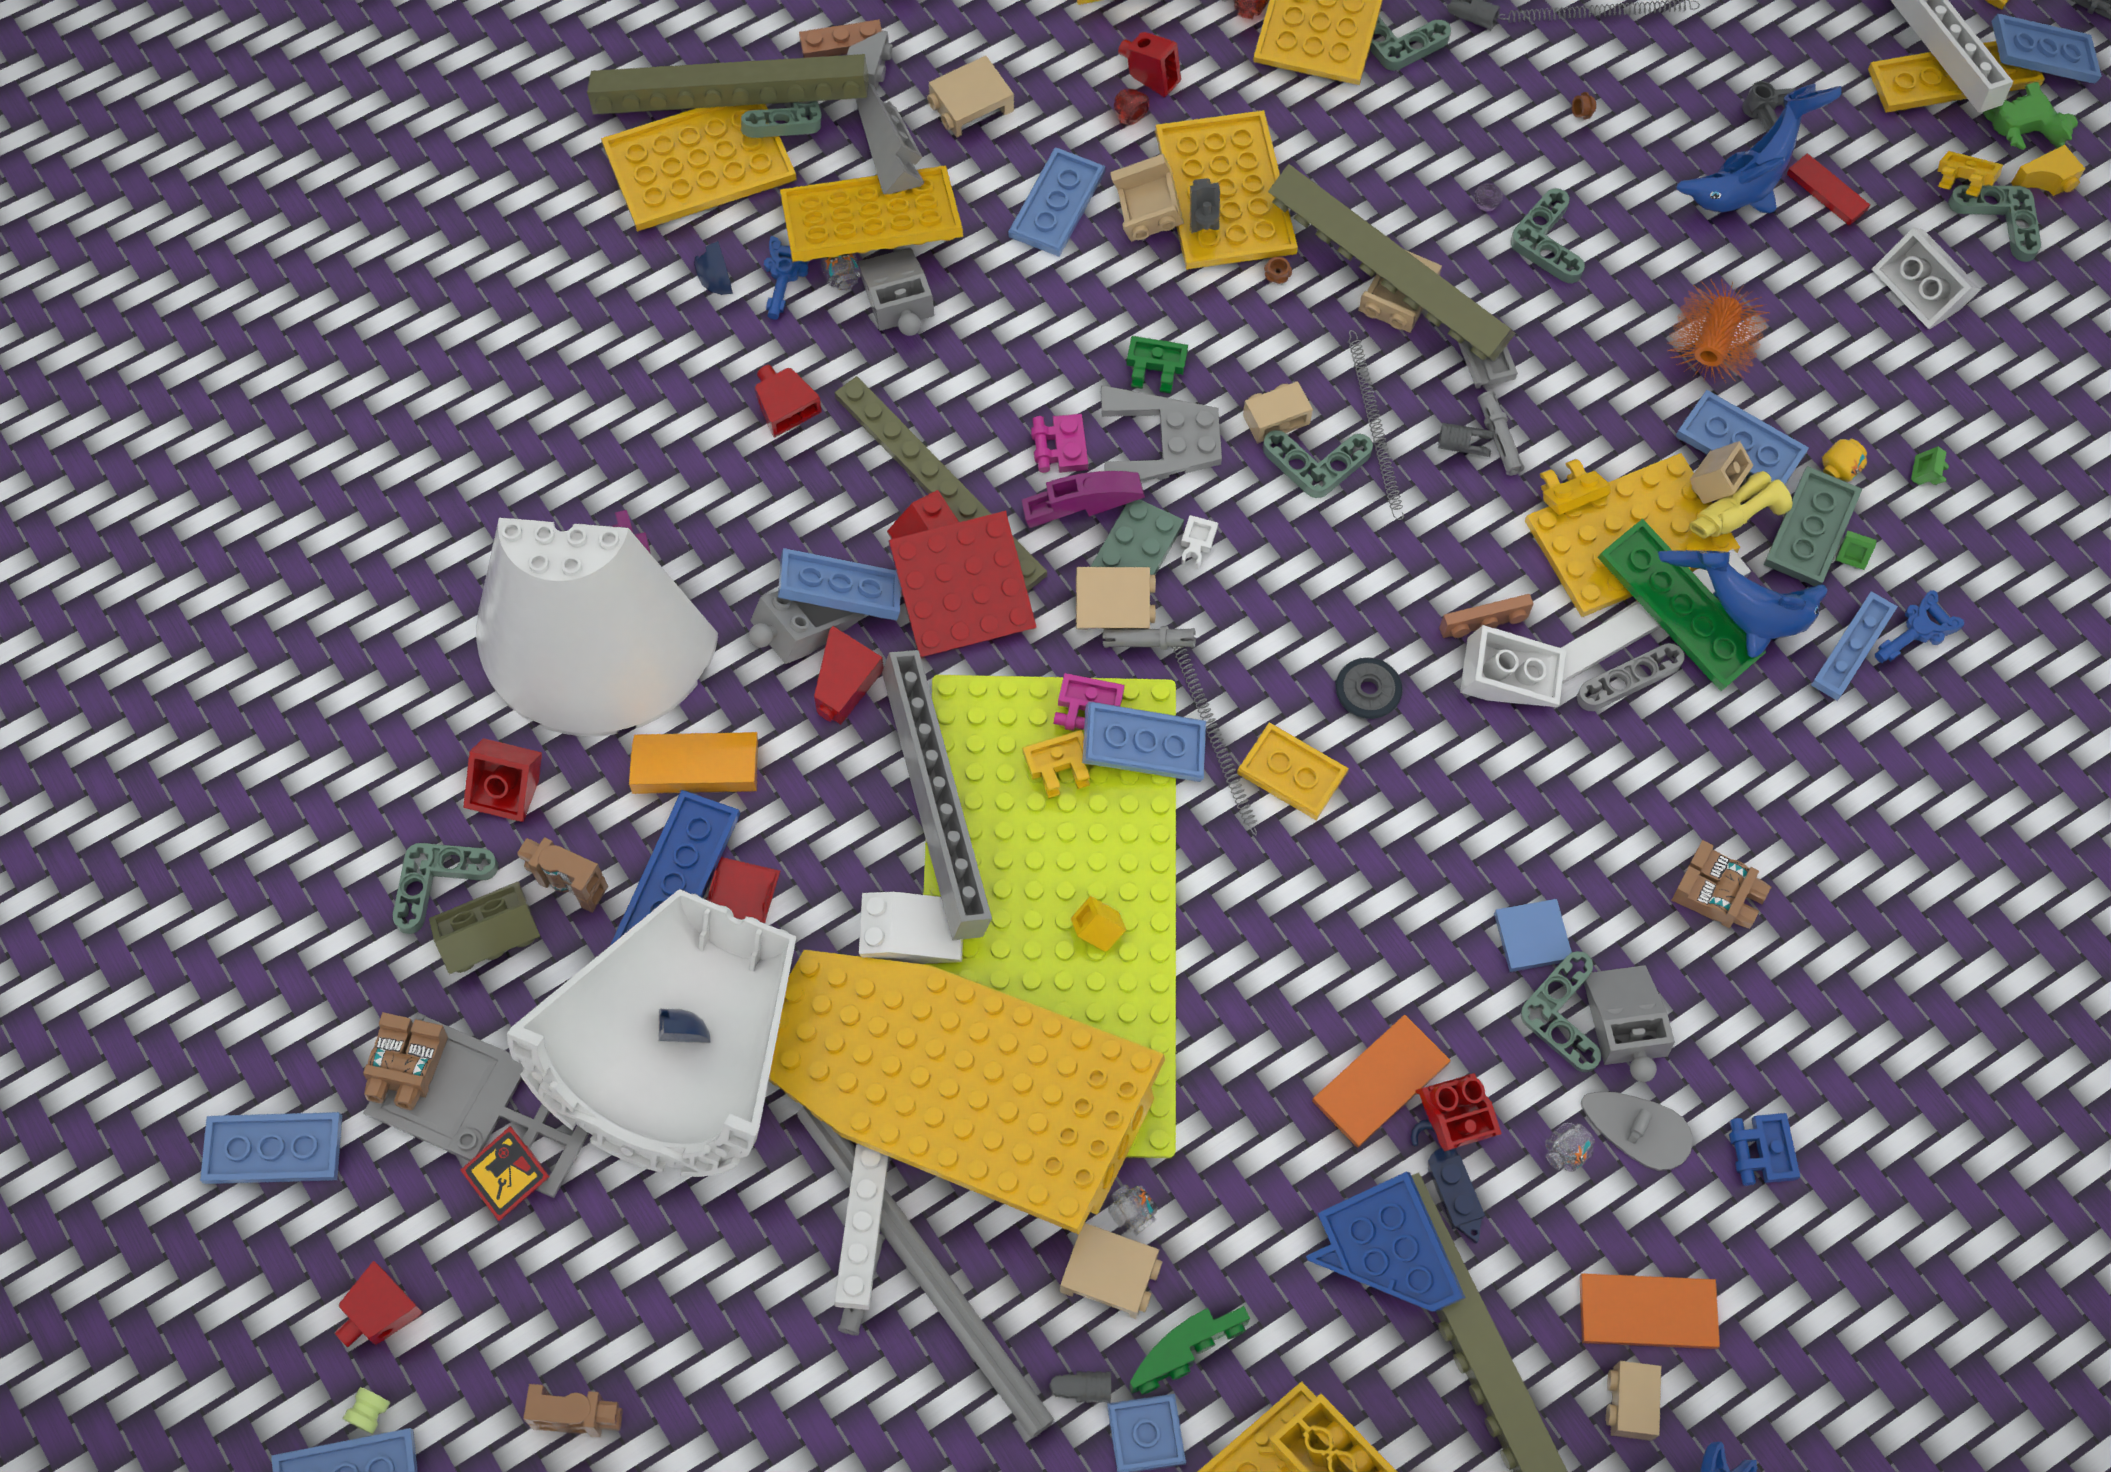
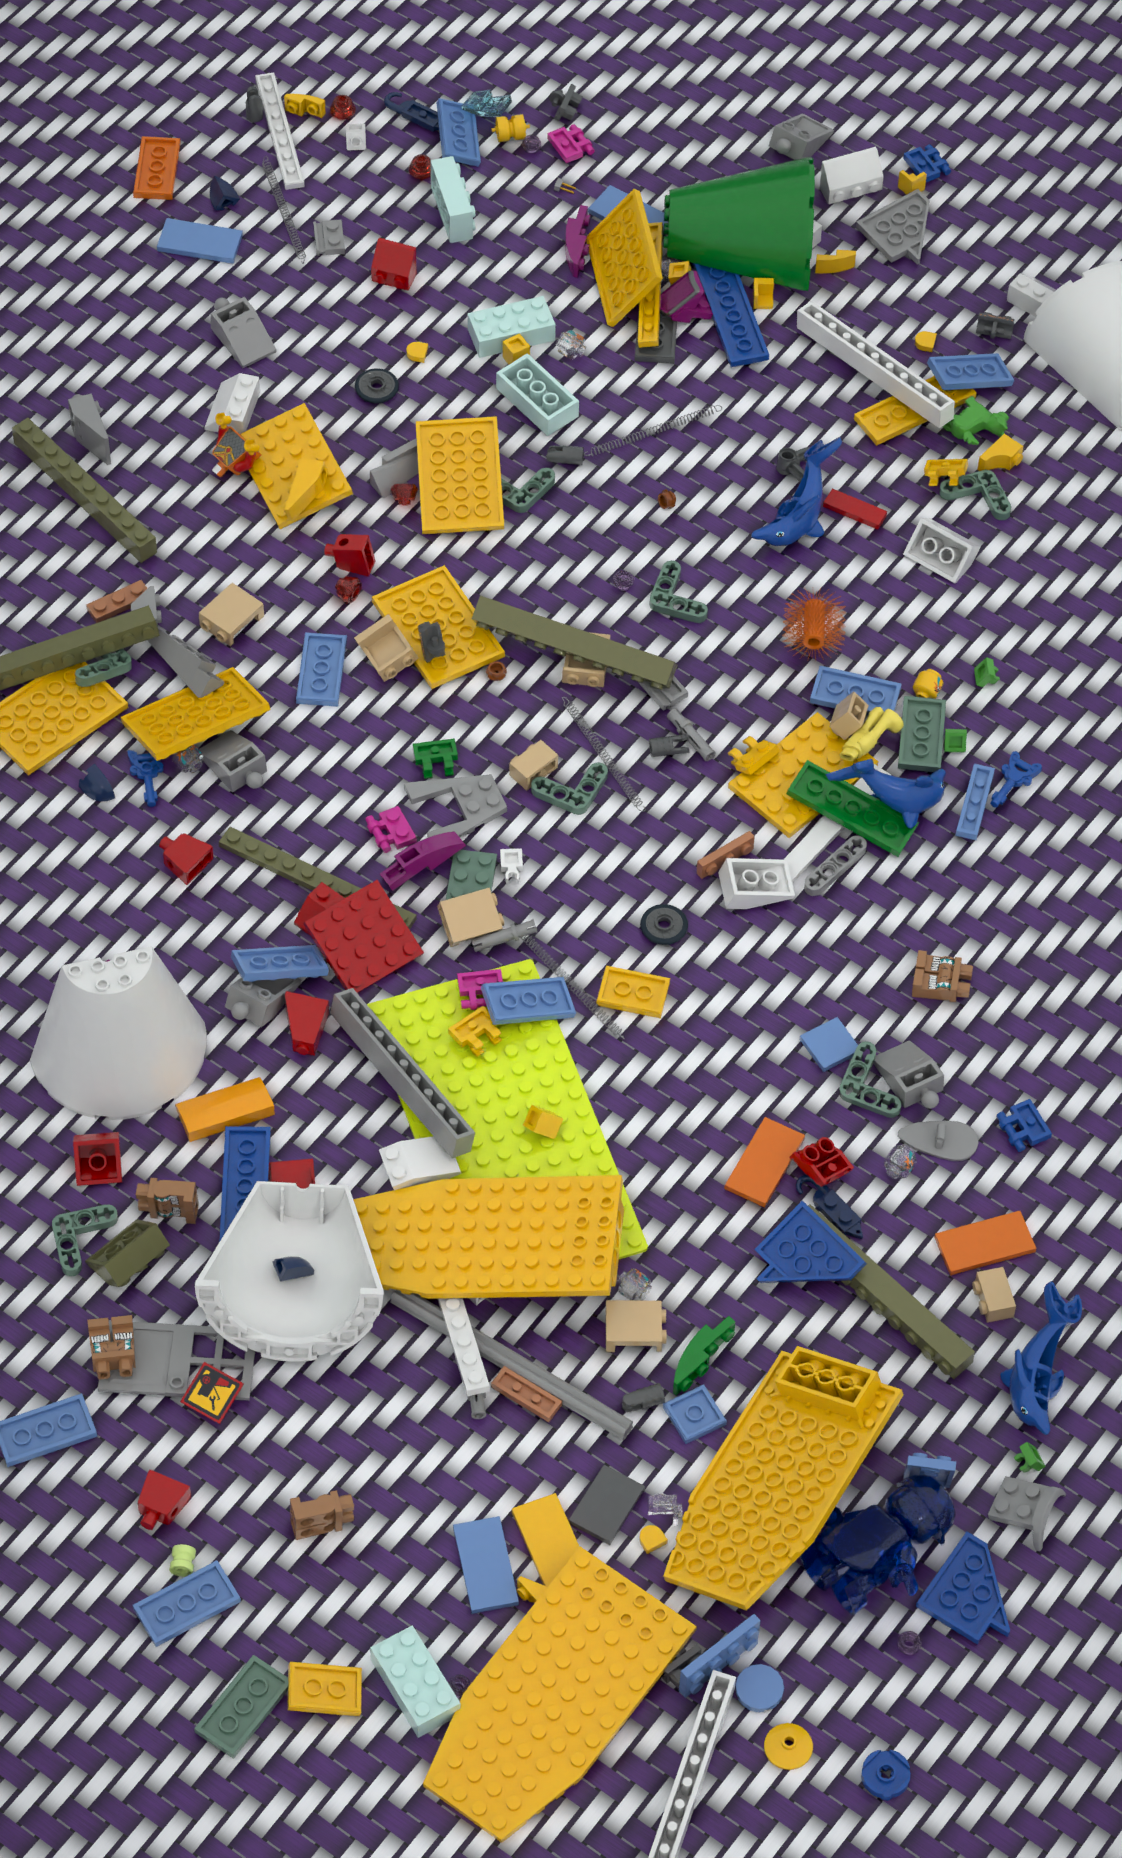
camera: 20 degrees left, 10 degrees down
none -> nougat plate [491,1366,562,1422]

